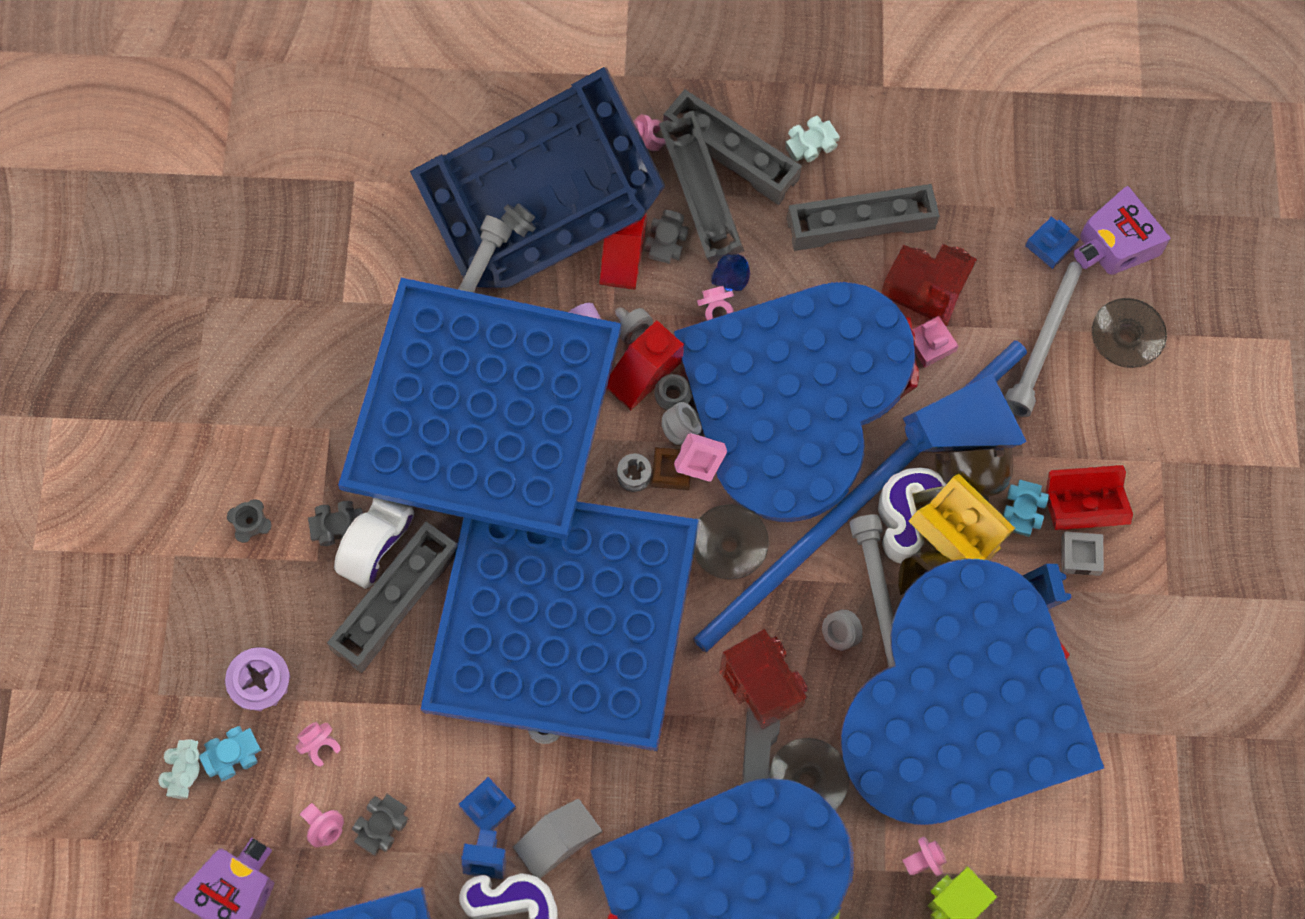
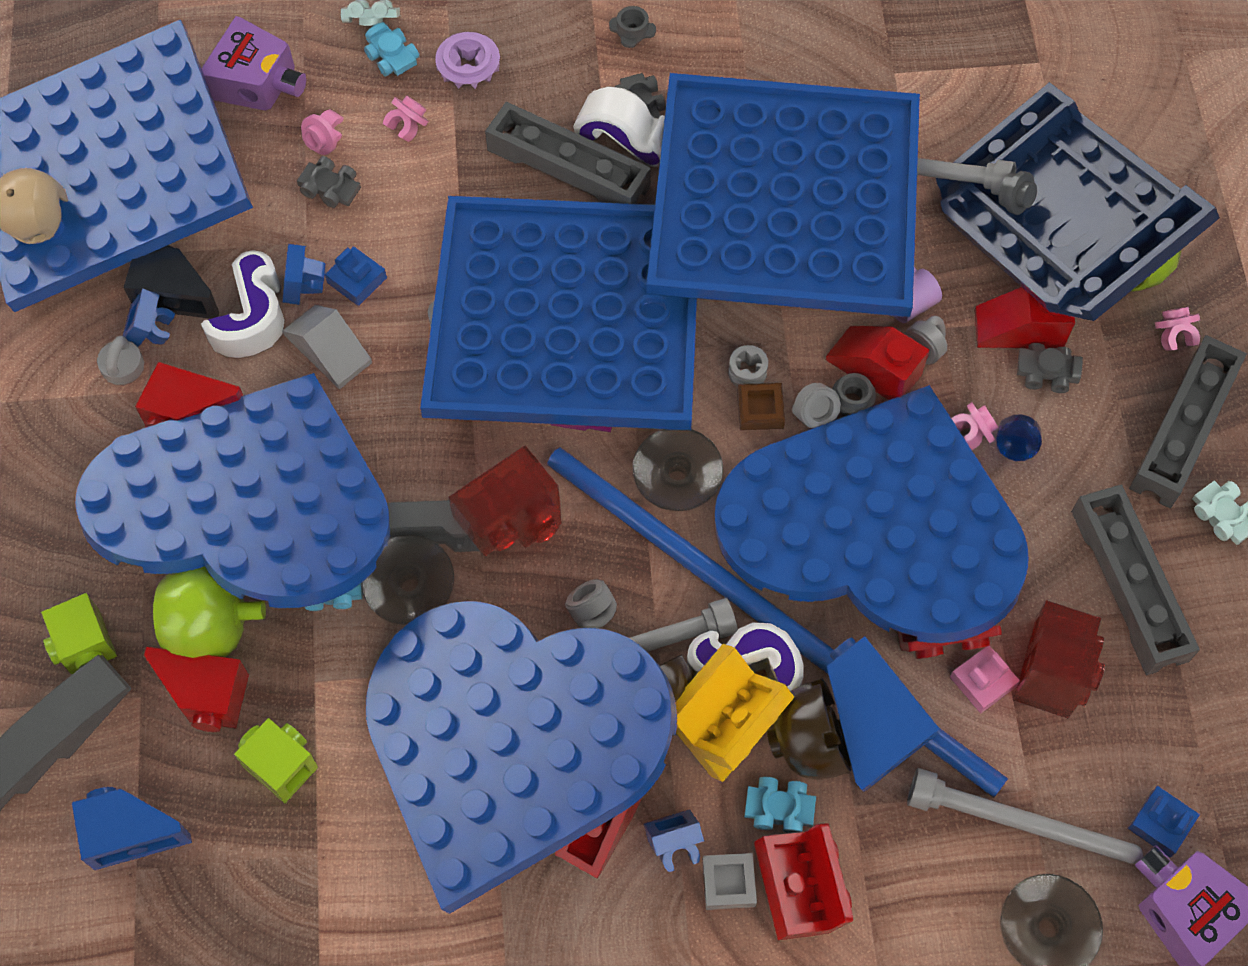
camera: 85 degrees right, 5 degrees down
dark grey piece [659,111,745,264] -> none
bright pink tile [674,433,727,482] -> none
bright pink plate [903,836,947,877] -> none

